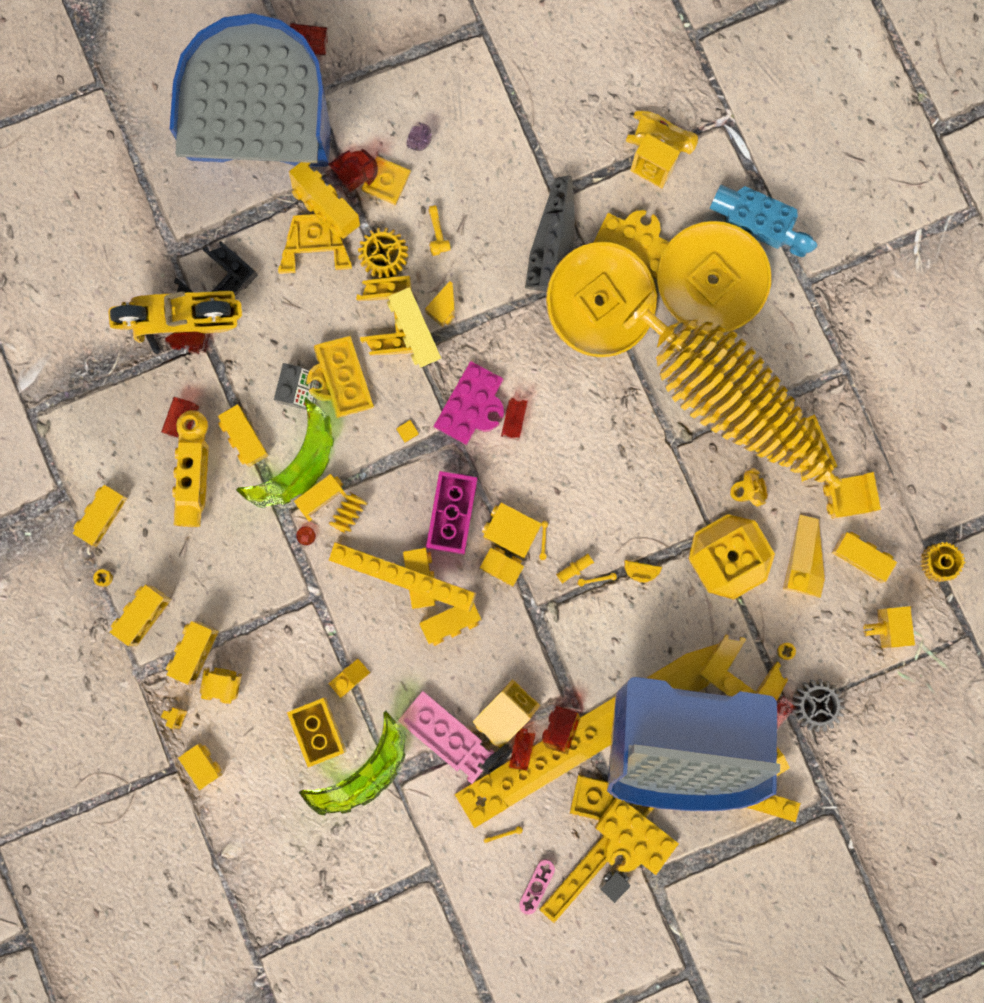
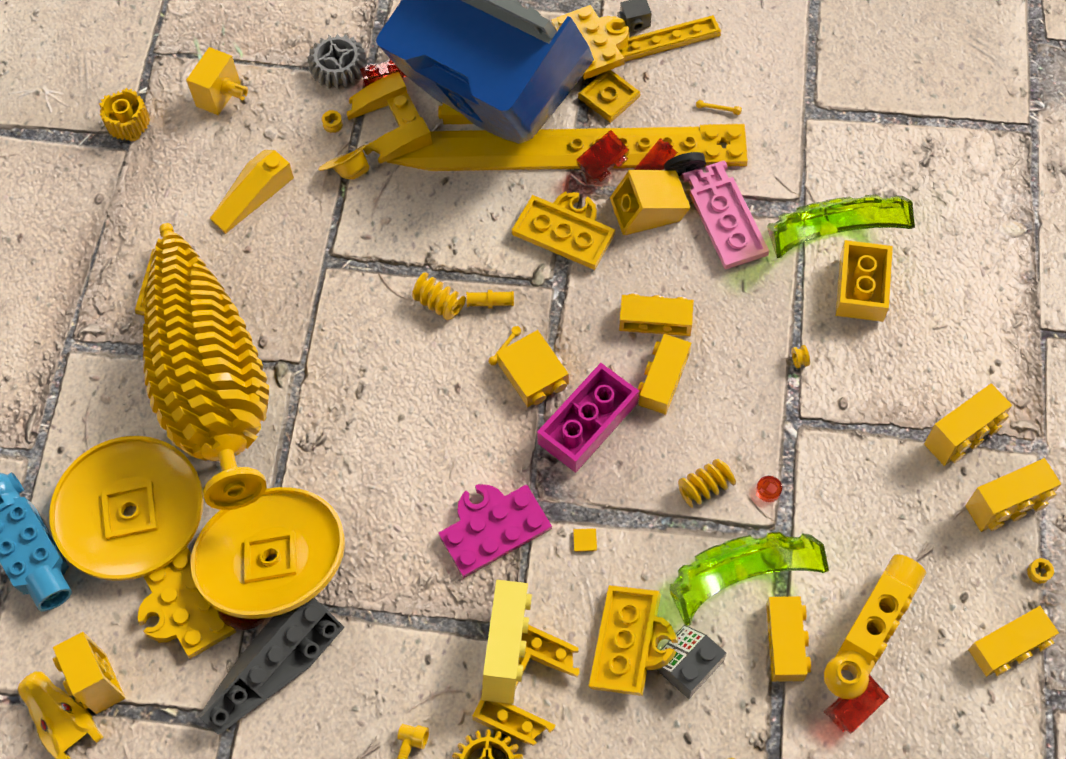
camera: 145 degrees left, 20 degrees down
yellow tile [161,707,187,729] -> none
yellow brick [178,743,222,790] -> none
yellow brick [199,667,242,704] -> none
yellow brick [294,474,346,522] -> none
yellow plate [328,542,477,612] -> none
yellow slope [328,658,370,698] -> none
yellow slope [425,281,455,327] -> none
yellow brick [479,547,524,587] -> none
clear red hinge [501,398,528,441] -> none
bright pink beam [519,859,555,914] -> none
yellow hinge [577,573,617,586] -> none
yellow tile [624,560,662,583] -> none
yellow piece [688,514,775,600] -> none
yellow tile [730,468,768,507] -> none
yellow panel [823,472,881,519] -> none
yellow brick [831,531,897,583] -> none
none -> yellow piece [318,145,370,179]
none -> yellow piece [412,272,466,321]
none -> yellow plate [511,191,615,270]
none -> yellow bush [791,345,810,369]

